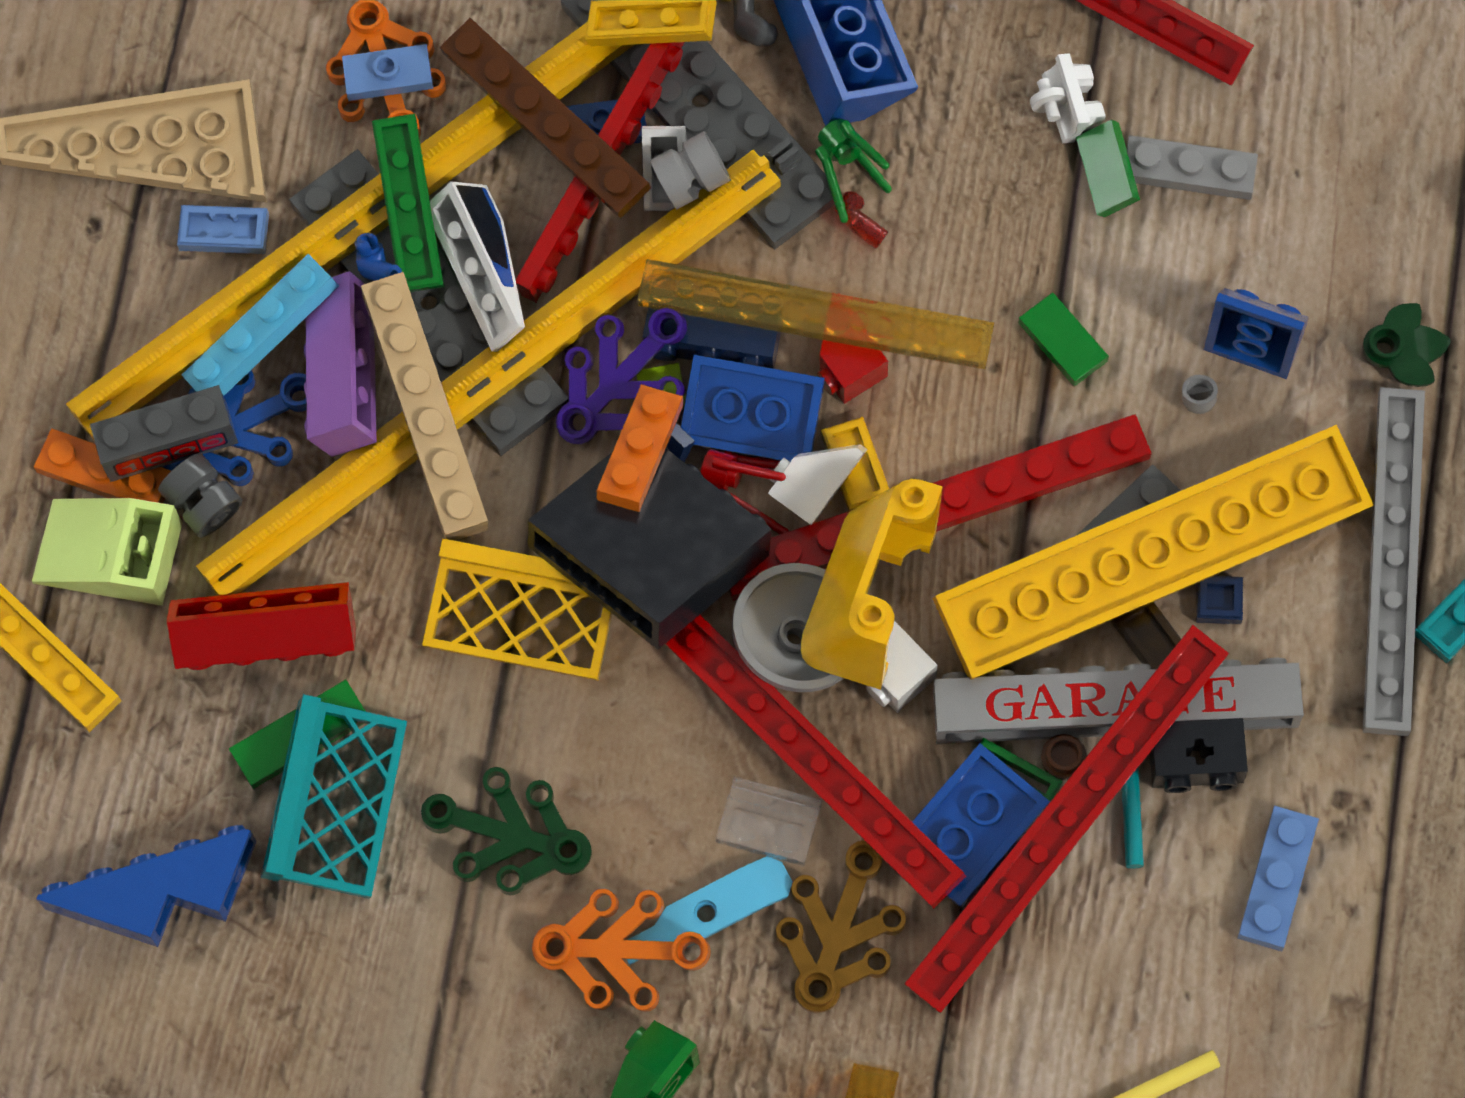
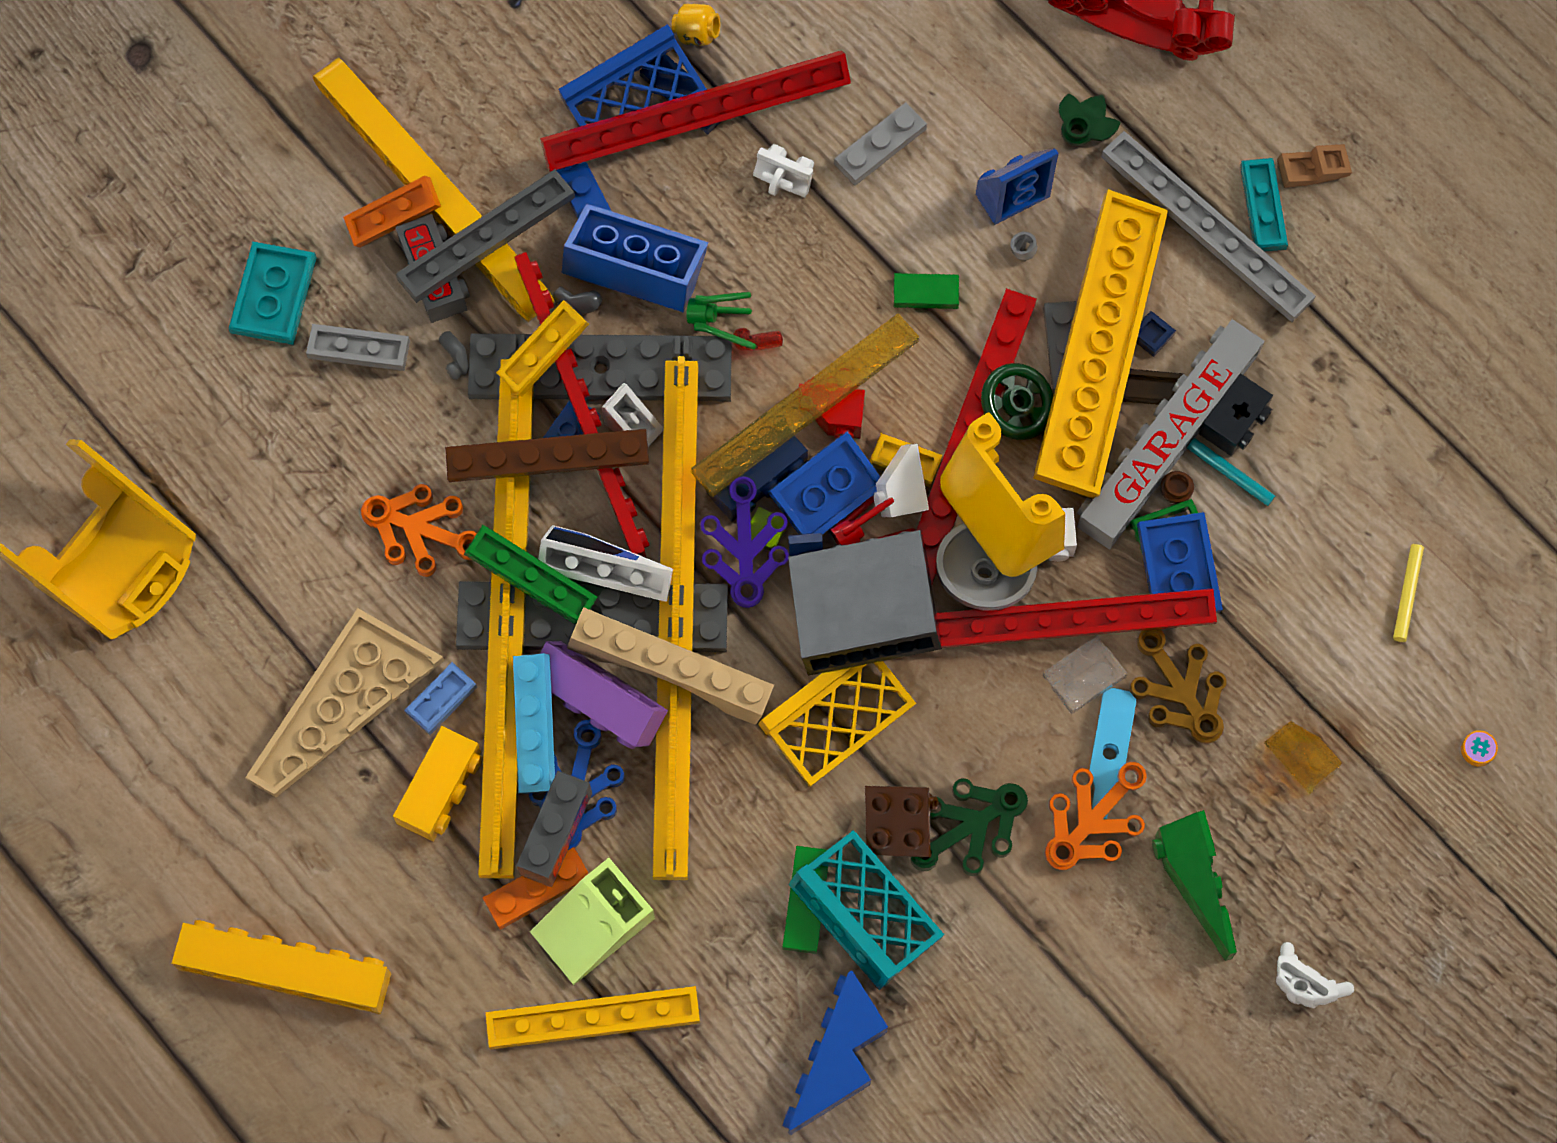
camera: 55 degrees left, 0 degrees up
dark grey wheel [158,453,243,538] -> none
red brick [167,582,356,670] -> none
medium blue plate [342,44,433,101] -> none
blue arm [355,233,402,281] -> none
orange plate [596,384,683,512] -> none
light grey wheel [650,131,731,210] -> none
red plate [904,625,1229,1013] -> none
tile [1076,119,1140,218] -> none
medium blue plate [1237,806,1319,952] -> none
none -> yellow brick [393,726,483,842]
none -> reddish brown hinge [865,786,938,857]
none -> dark green plate [981,363,1054,440]

